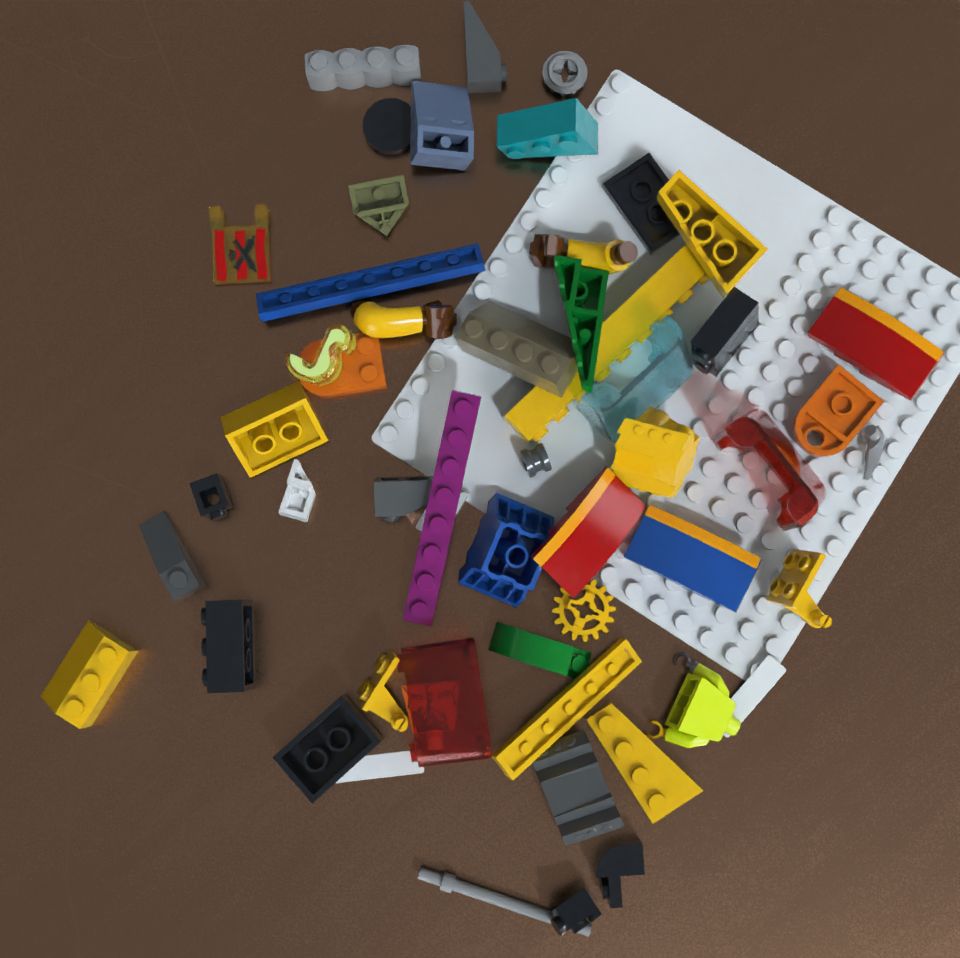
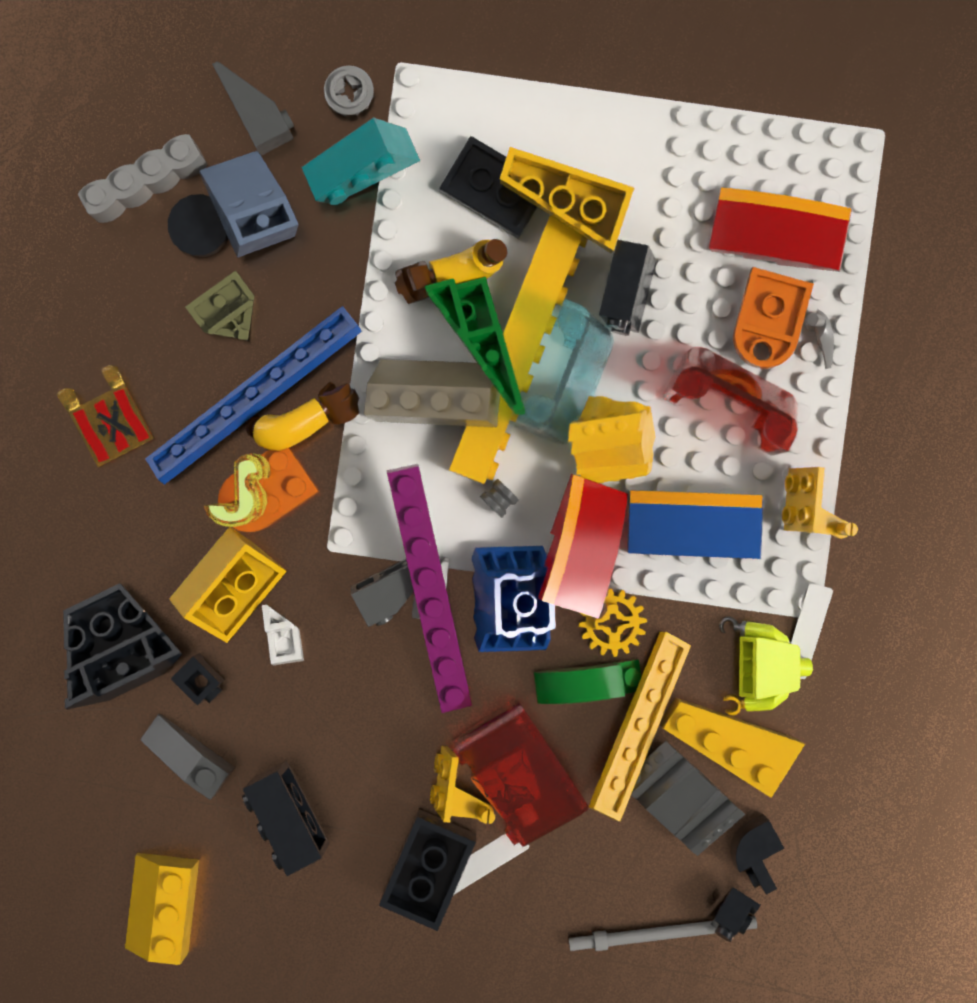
camera: 30 degrees left, 5 degrees up
none -> black wedge [63,583,182,710]

